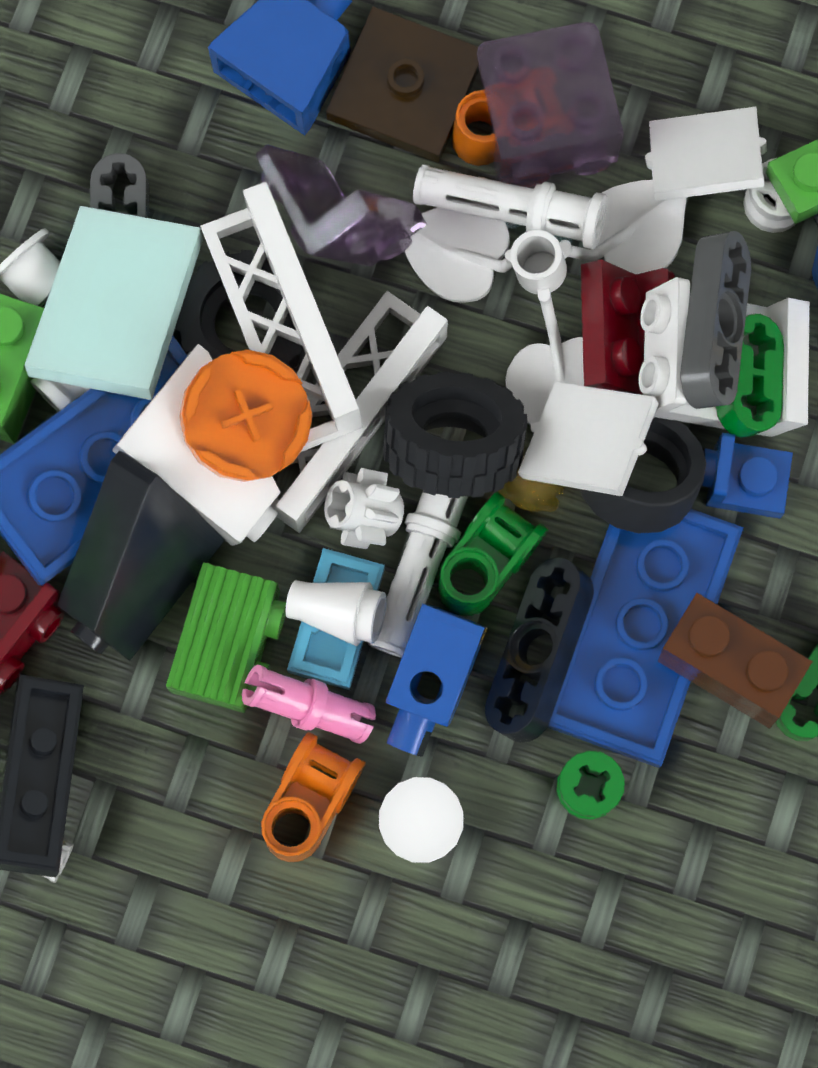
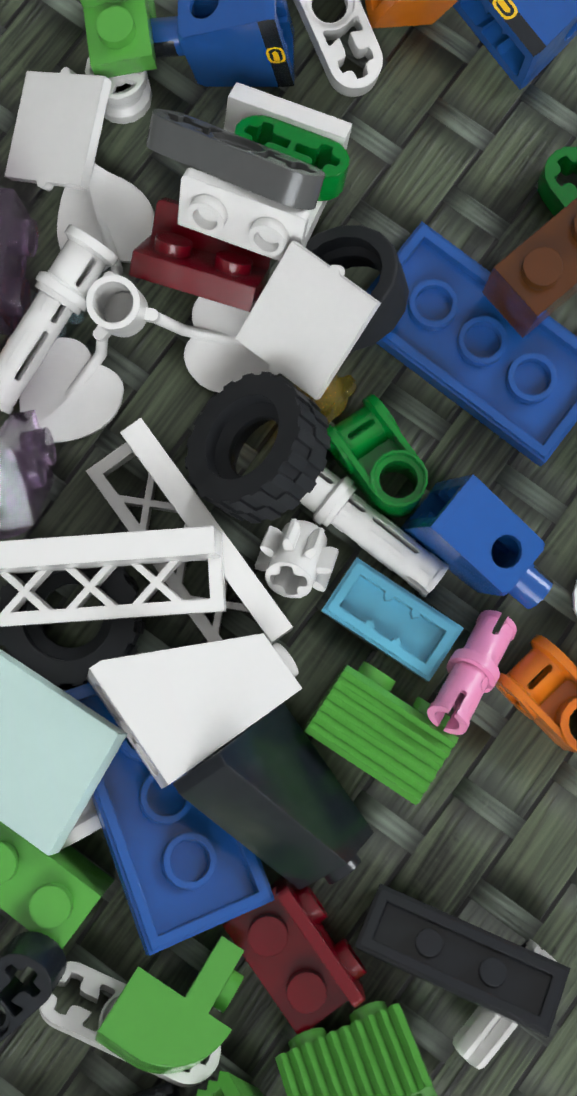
camera: 75 degrees left, 5 degrees up
orange tile [179,350,312,482] -> none
white cone [286,580,386,646] -> none
black beam [485,558,594,743] -> none
blue bracket [702,432,793,519] -> none

